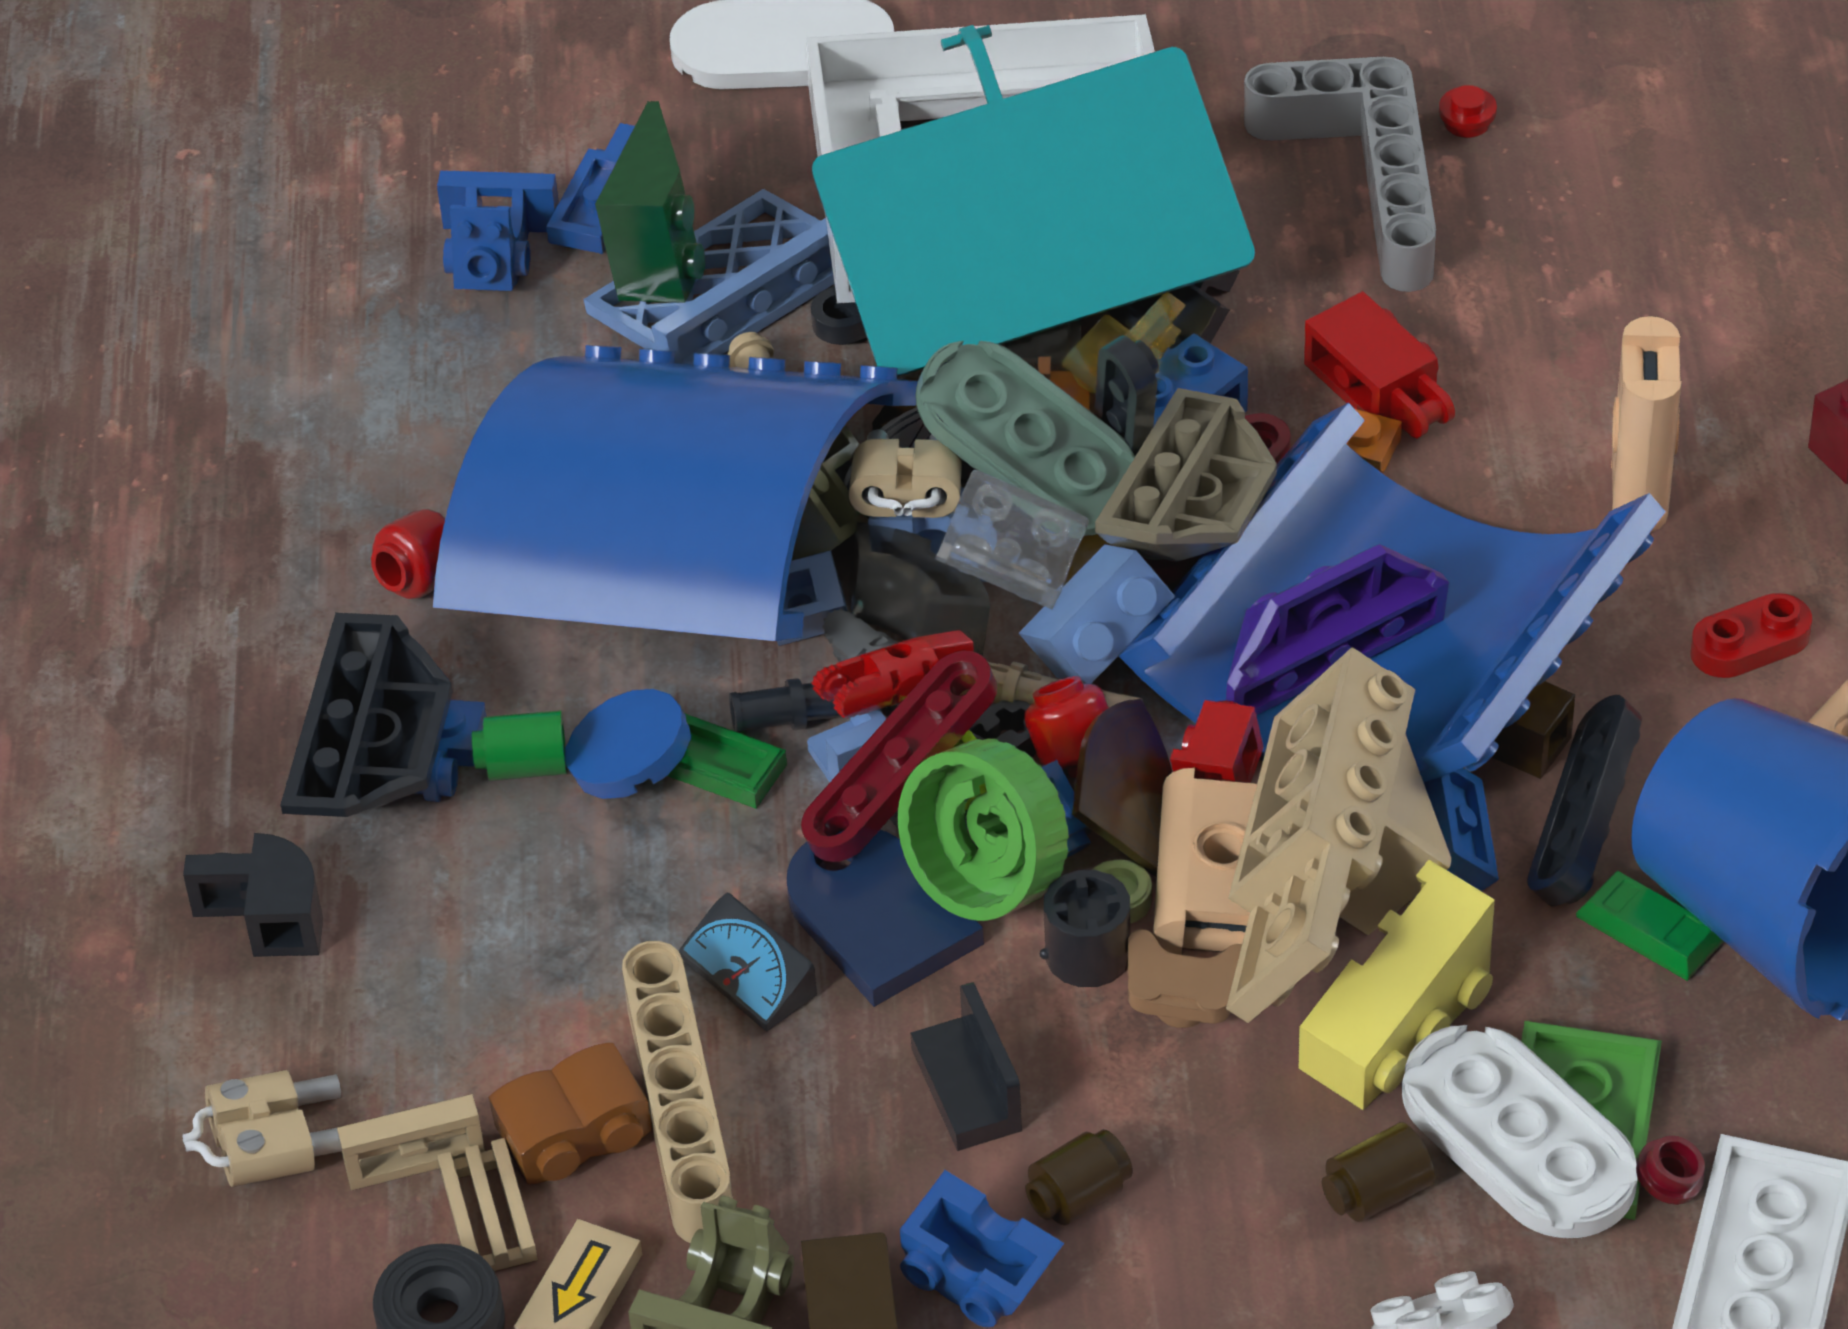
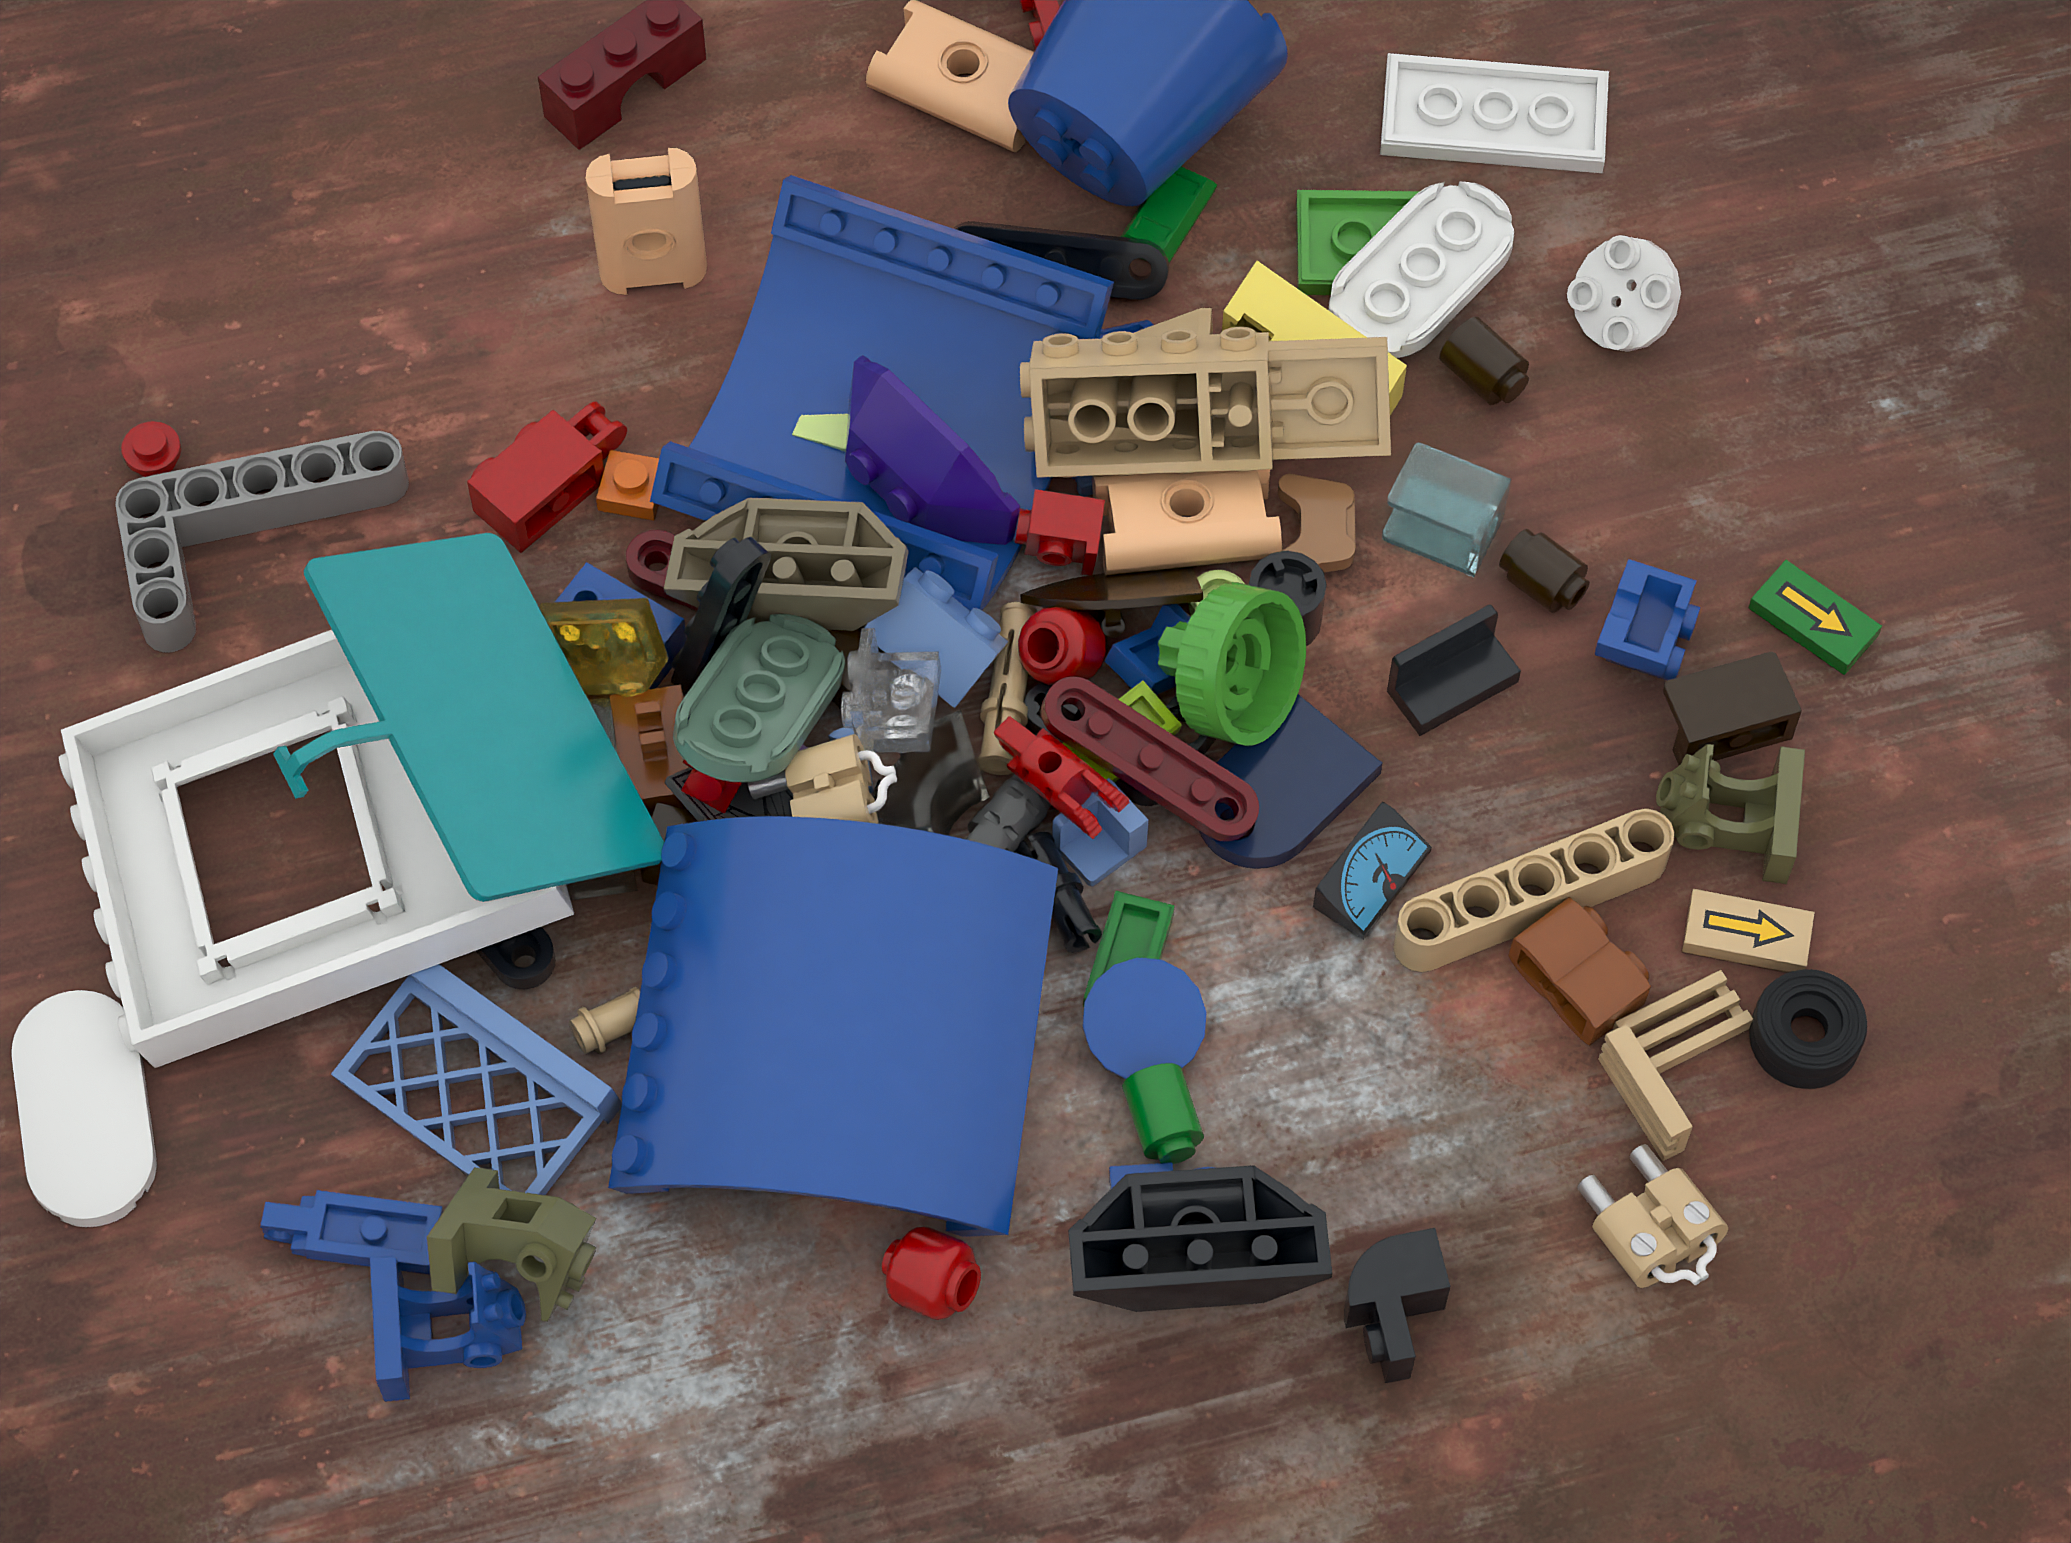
camera: 105 degrees left, 15 degrees up
dark green slope [595,101,705,303] -> none
dark red plate [1636,1136,1705,1205] -> none
red plate [1690,593,1812,678] -> none
none -> olive tile [427,1167,597,1322]
none -> clear light blue piece [1382,443,1511,577]

